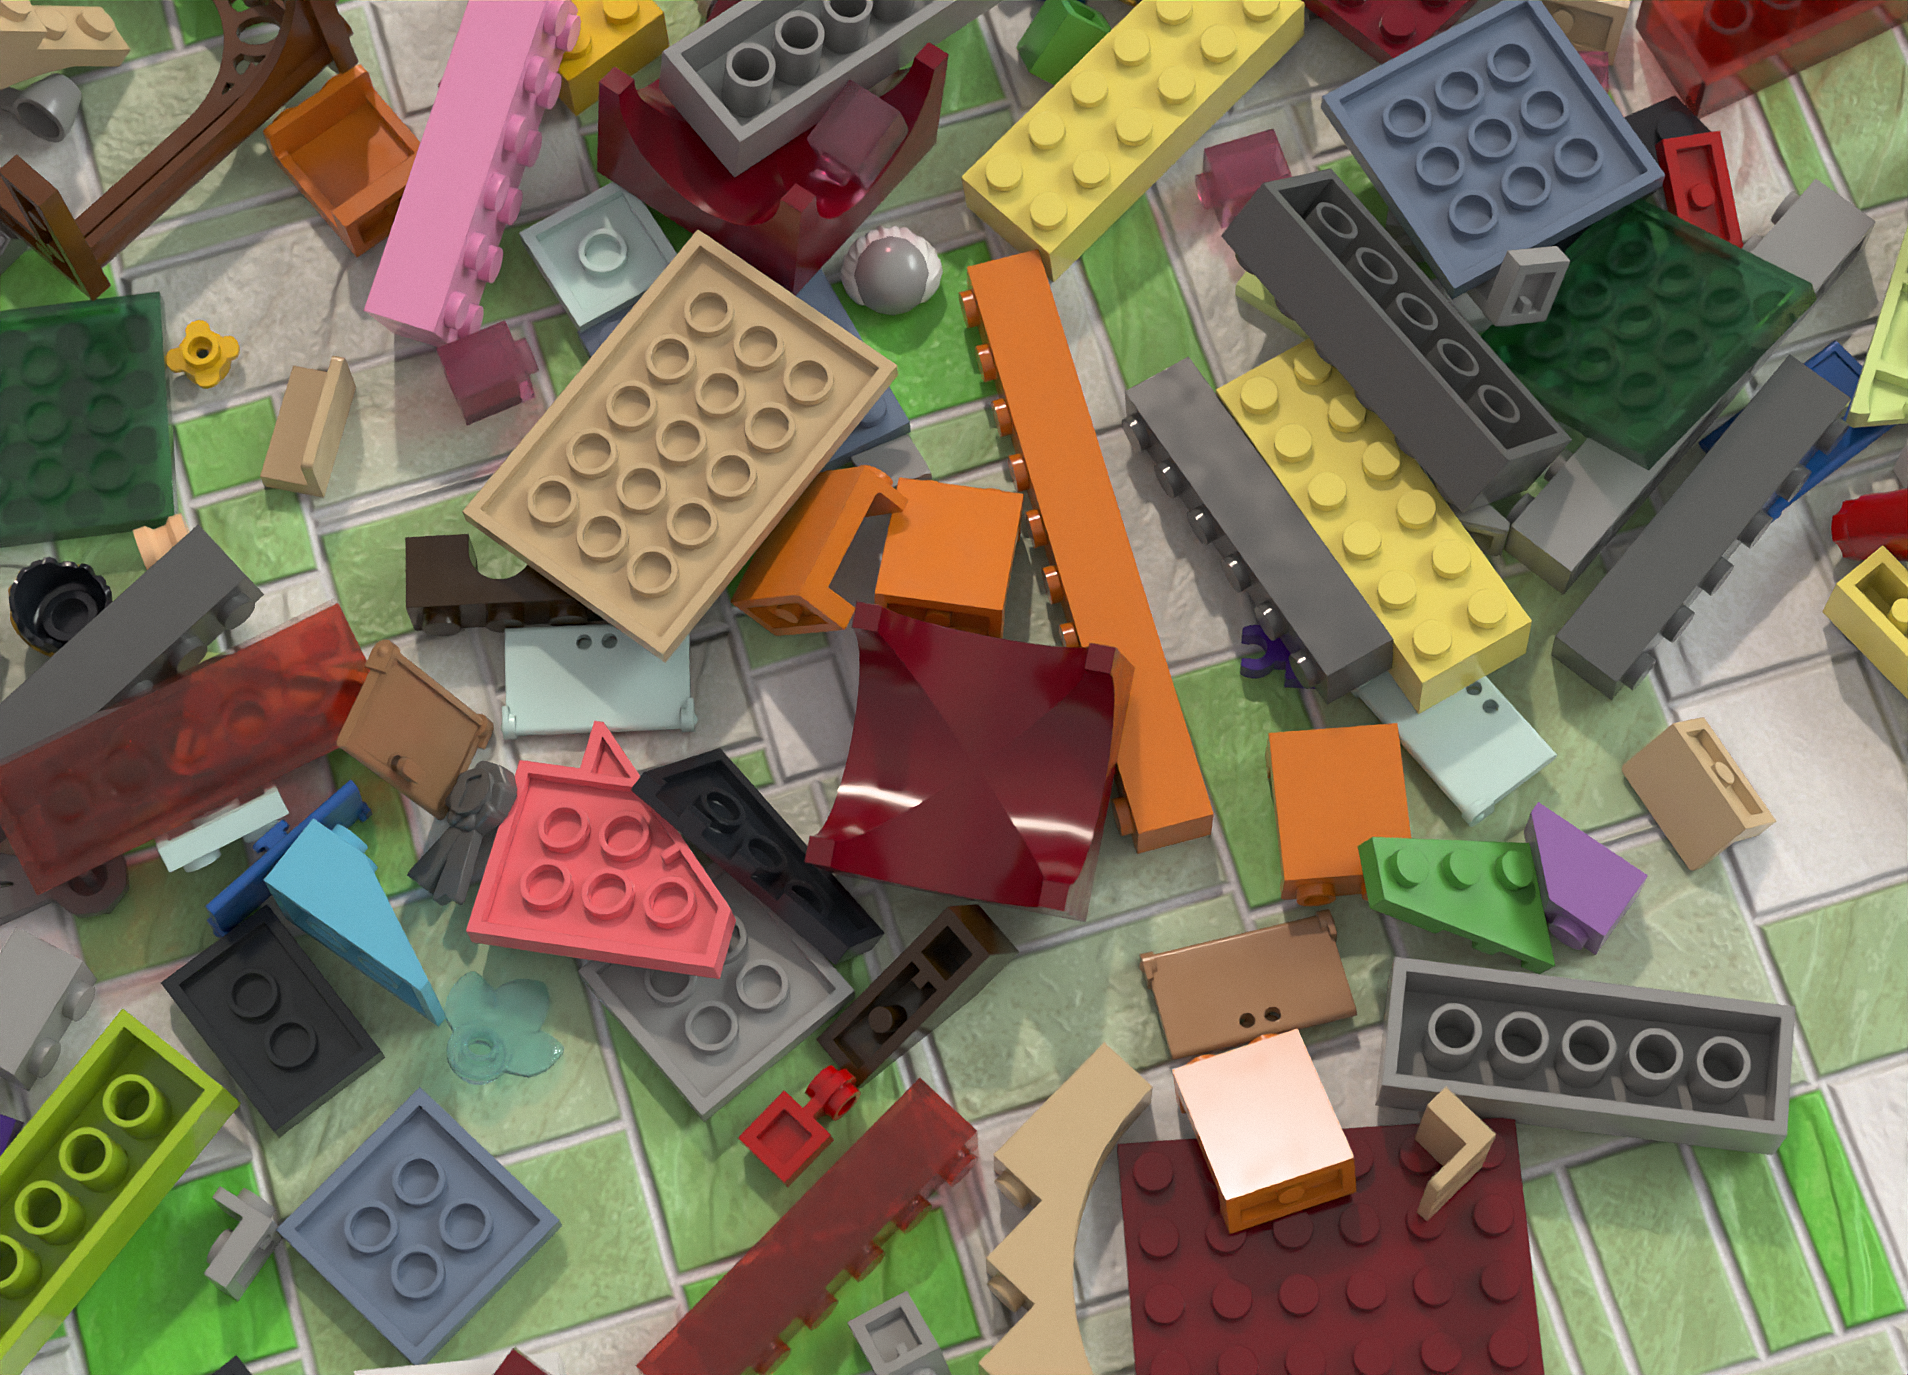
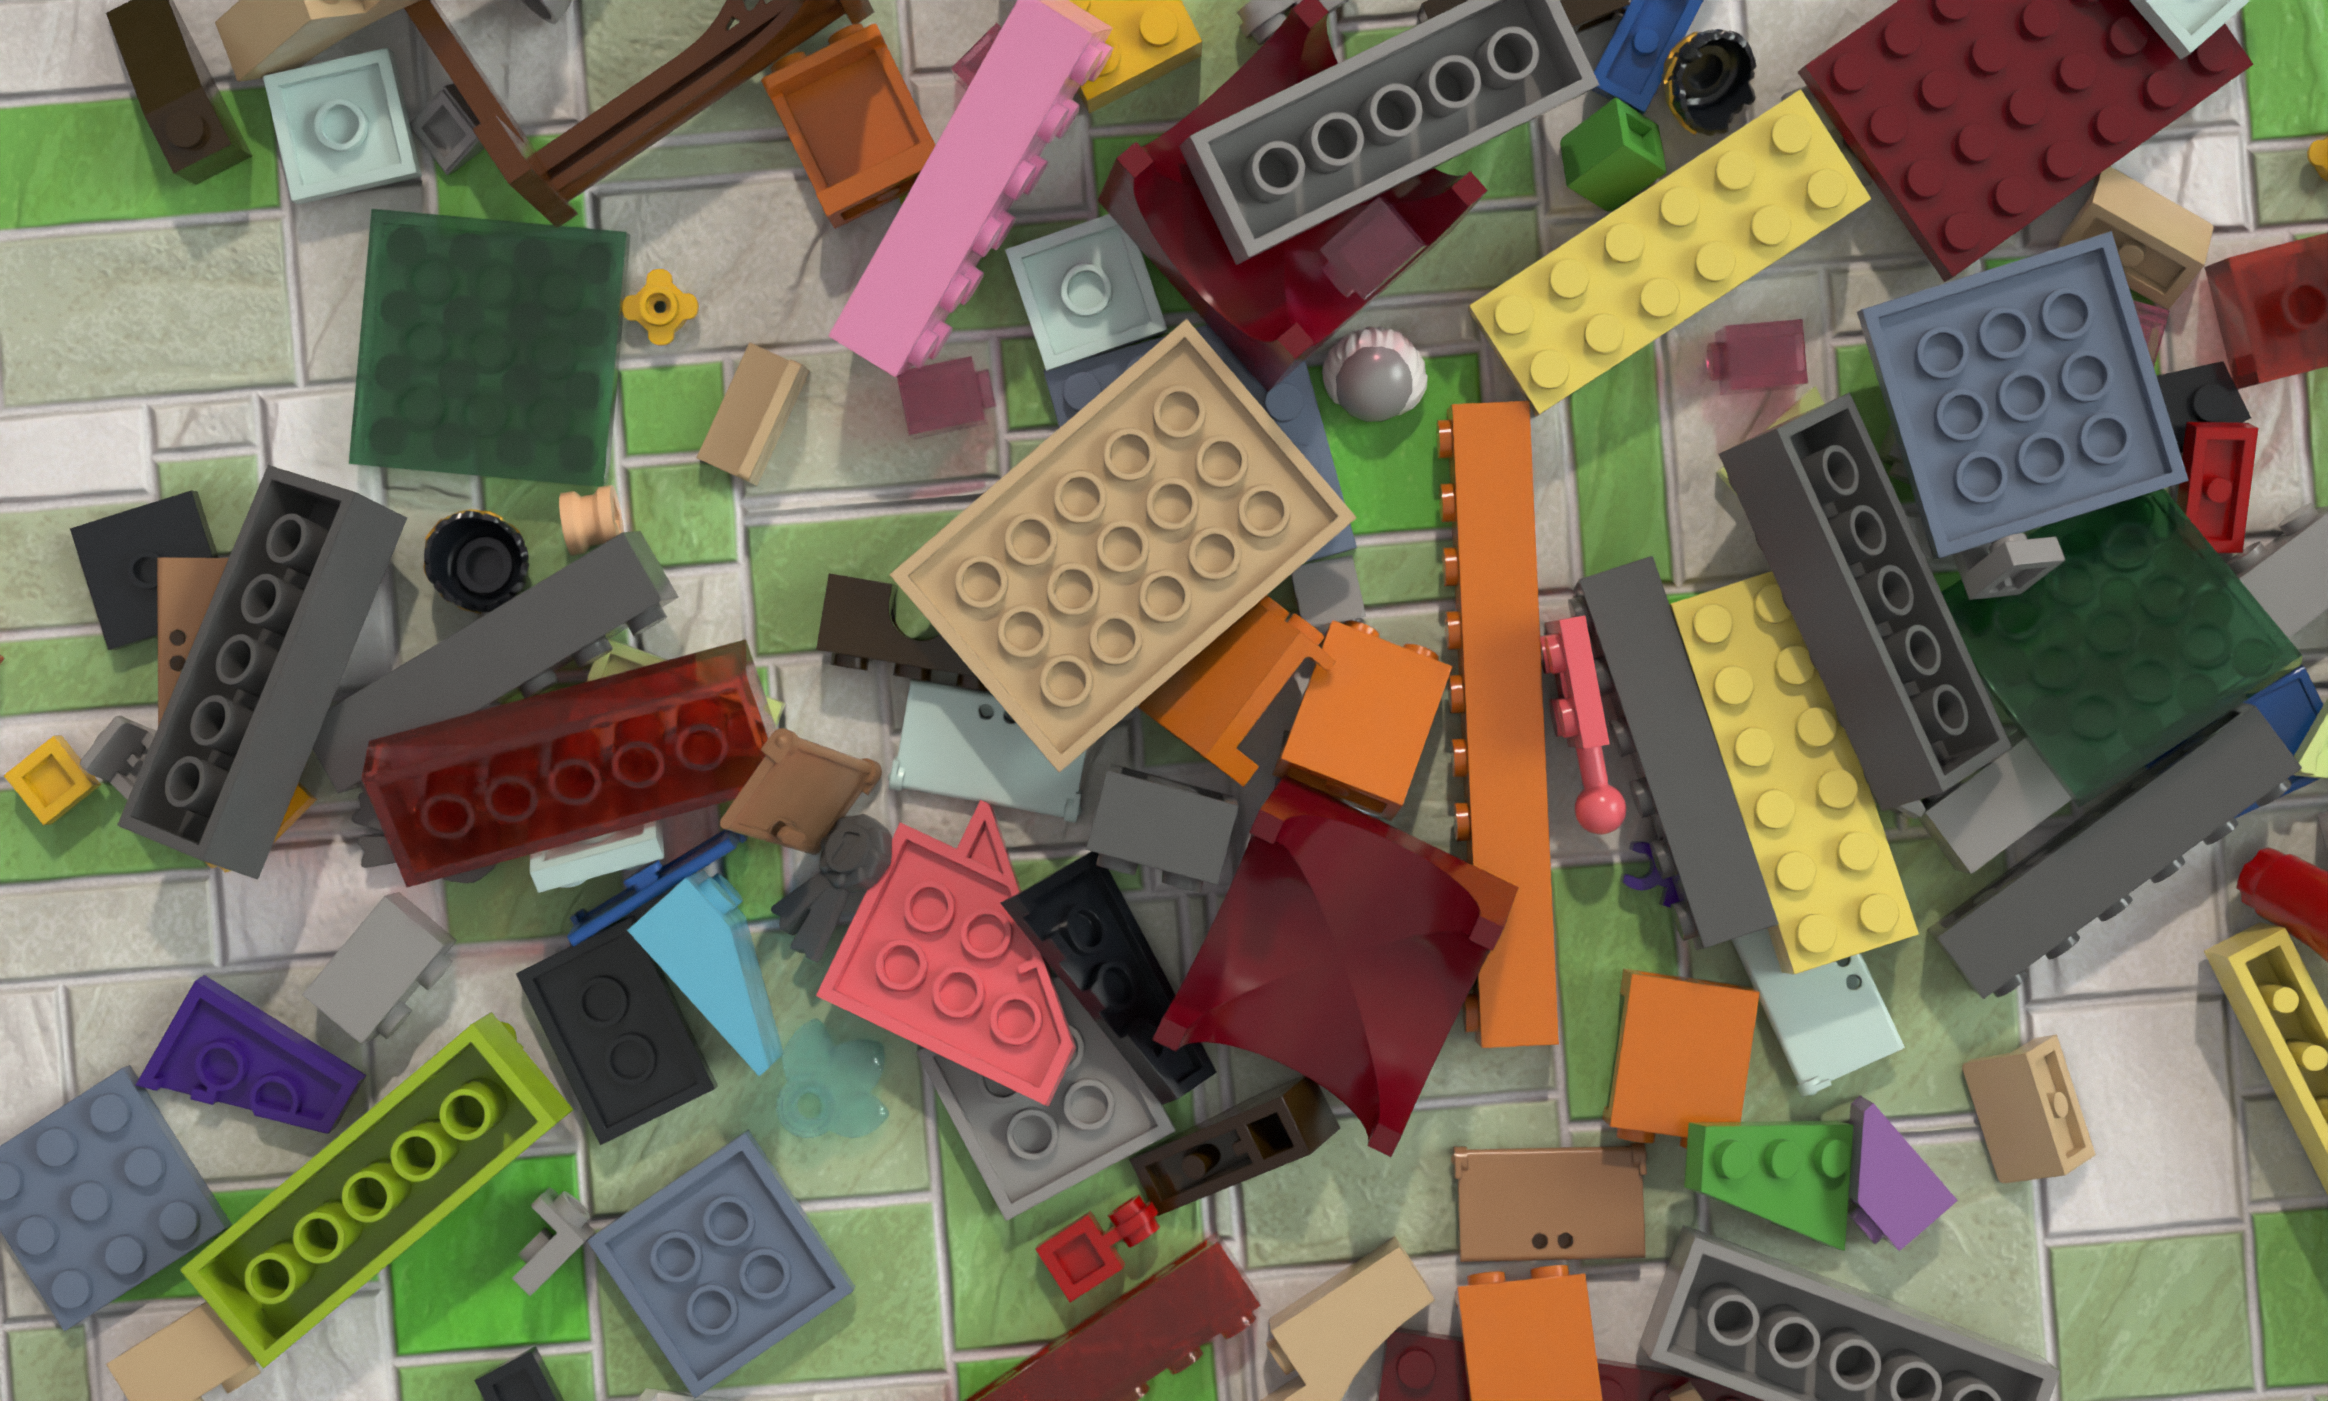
camera: 10 degrees right, 20 degrees up
none -> dark grey brick [1086,764,1239,893]
none -> coral plate [1540,615,1626,835]

